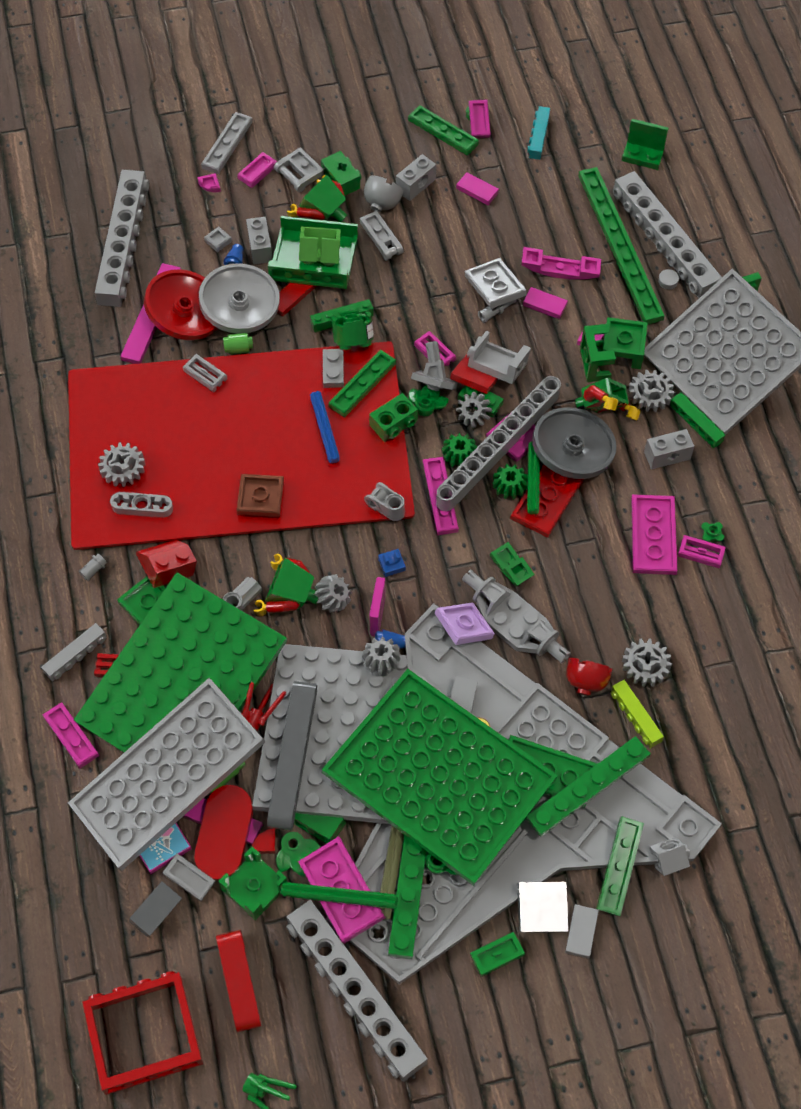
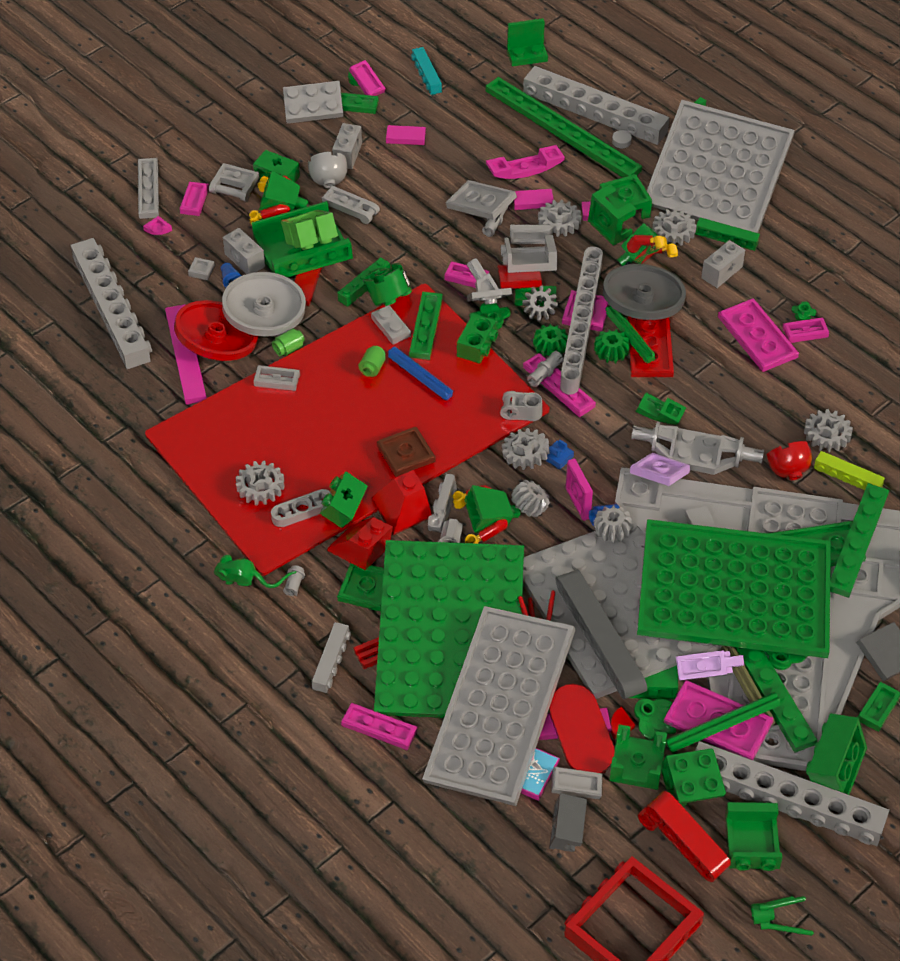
camera: 30 degrees left, 10 degrees down
none -> green animal [214,555,296,588]
none -> light grey plate [283,81,344,124]
none -> green brick [320,471,368,528]
none -> bright green brick [358,346,385,377]
none -> red slope [371,470,432,535]
none -> light grey hinge [428,474,457,532]
none -> light grey gear [502,428,550,470]
none -> light grey tile [510,225,551,244]
none -> light grey pin [527,351,564,387]
none -> light grey gear [538,200,582,237]
none -> green bracket [661,748,726,807]
none -> lavender hinge [676,650,744,681]
none -> green panel [725,802,783,871]
none -> green slope [806,713,867,795]

